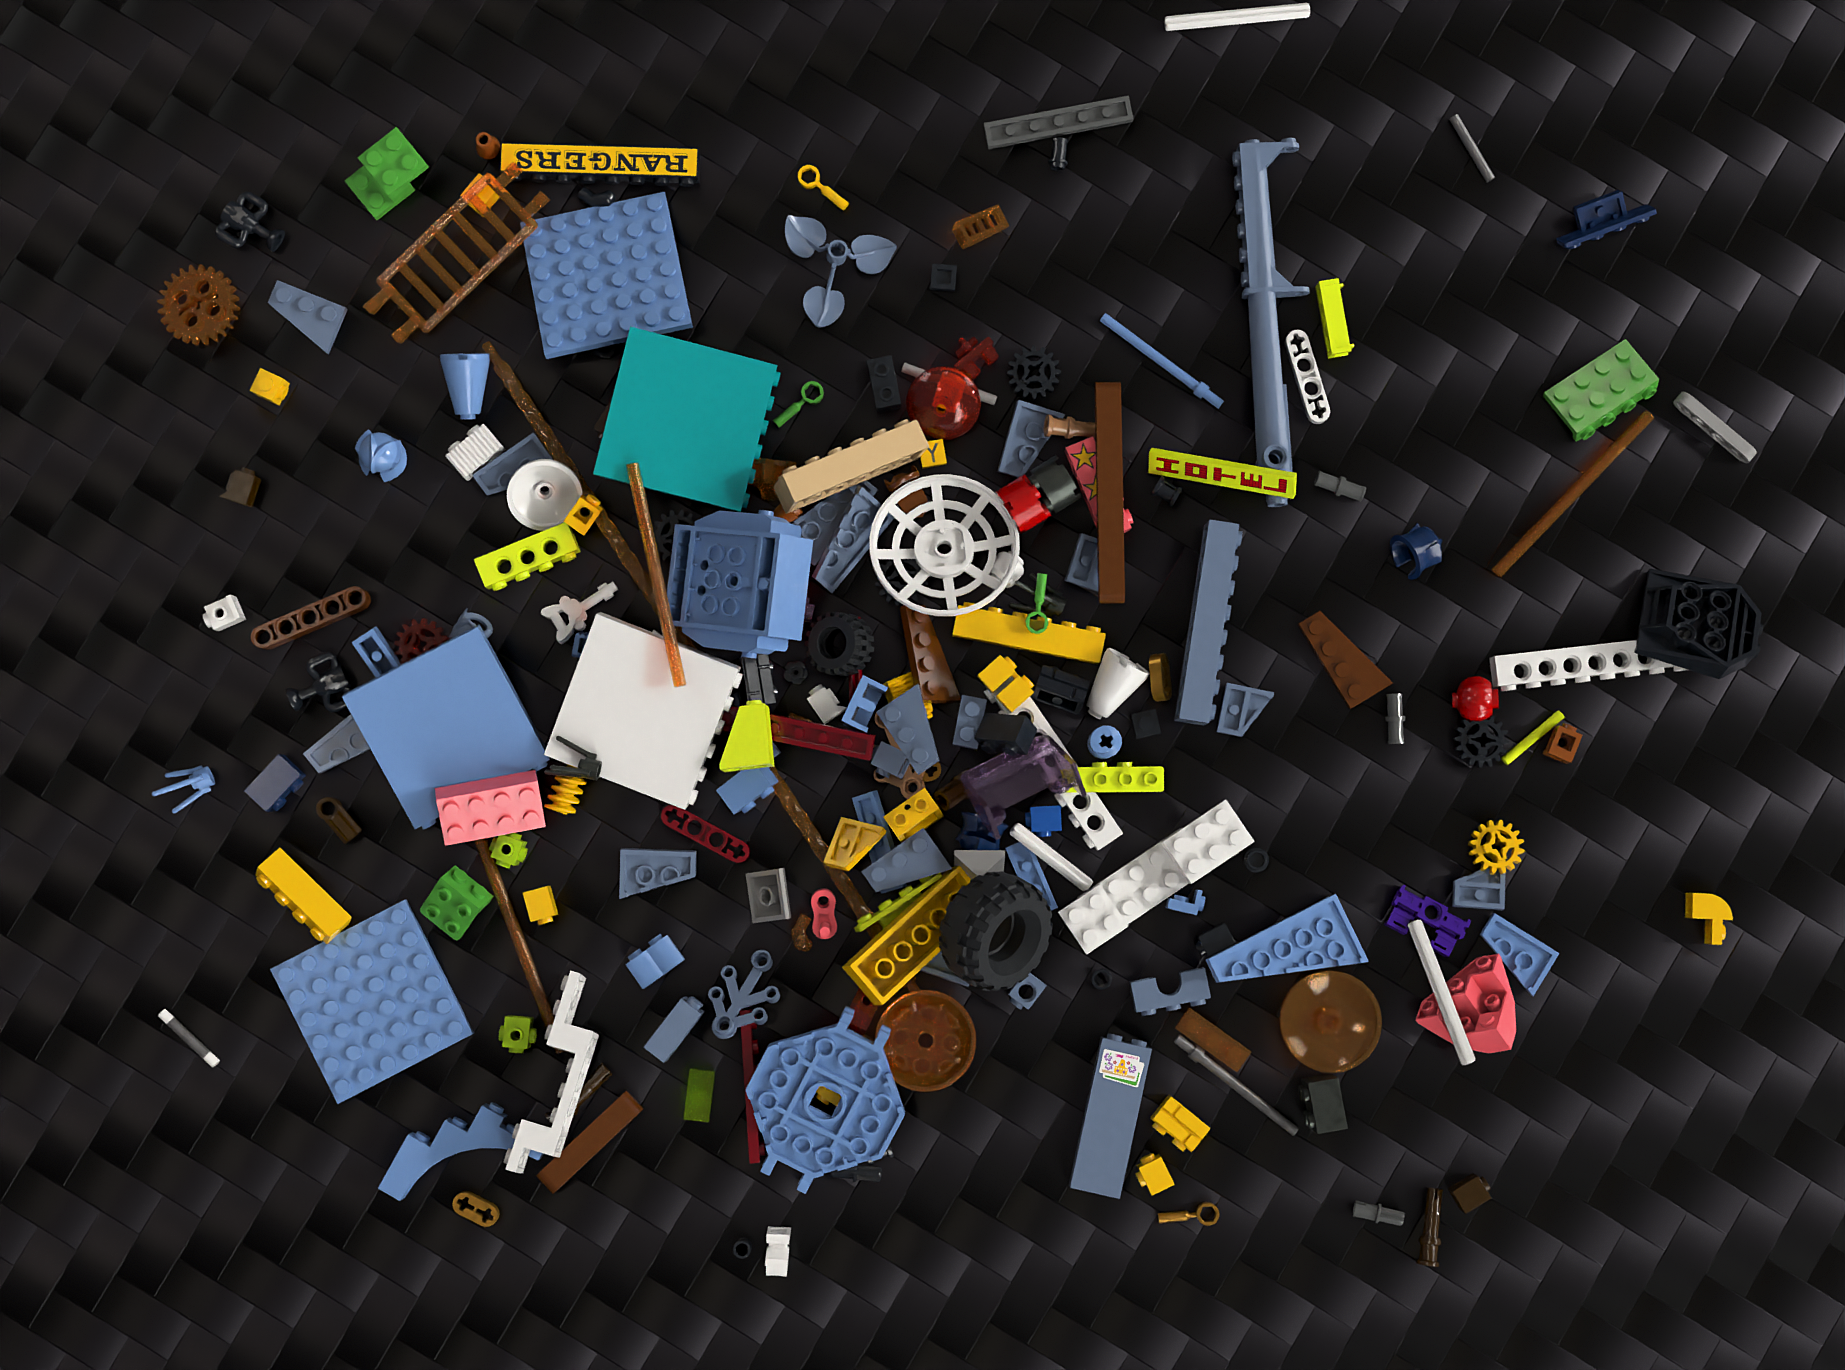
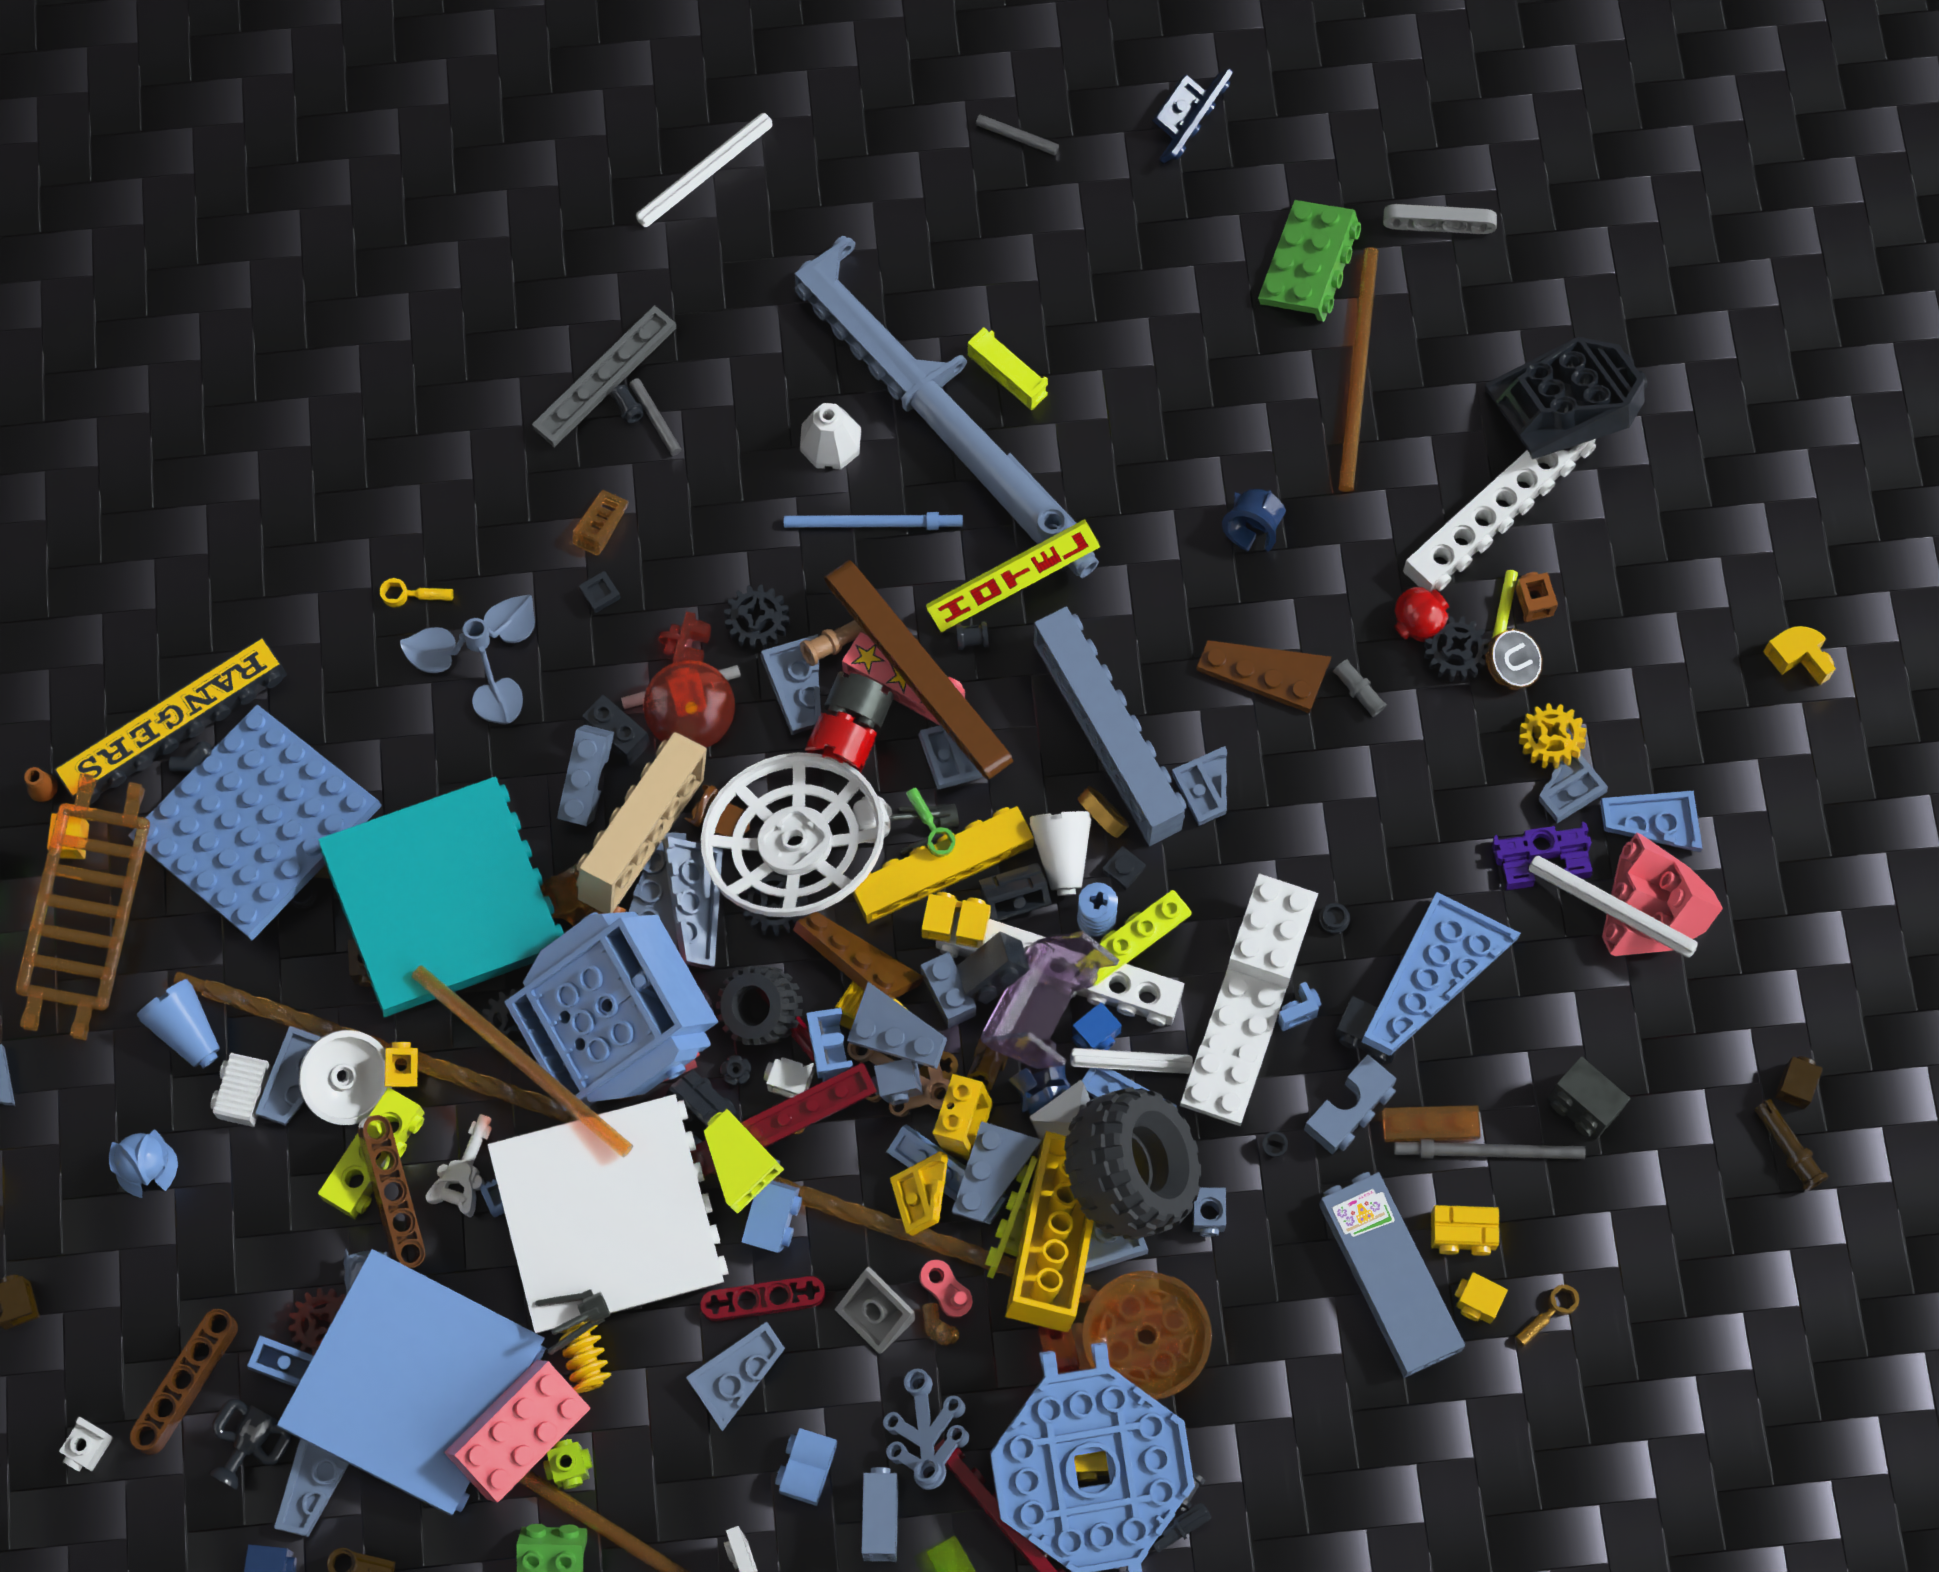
camera: 35 degrees left, 15 degrees down
yellow brick [523,886,558,925] -> none
bright green piece [773,381,824,428] -> none
yellow tile [920,439,947,469] -> none
clear orange dish [1280,971,1382,1073] -> none
white beam [1285,330,1330,424] -> none
dark grey pin [1314,471,1366,502] -> none
dark grey axle [1352,1200,1405,1226] -> none
none -> reddish brown beam [358,1115,425,1268]
none -> sand blue arch [557,725,614,826]
none -> flat silver bar [629,378,682,456]
none -> white cone [800,403,861,469]
none -> tile [1486,629,1543,690]

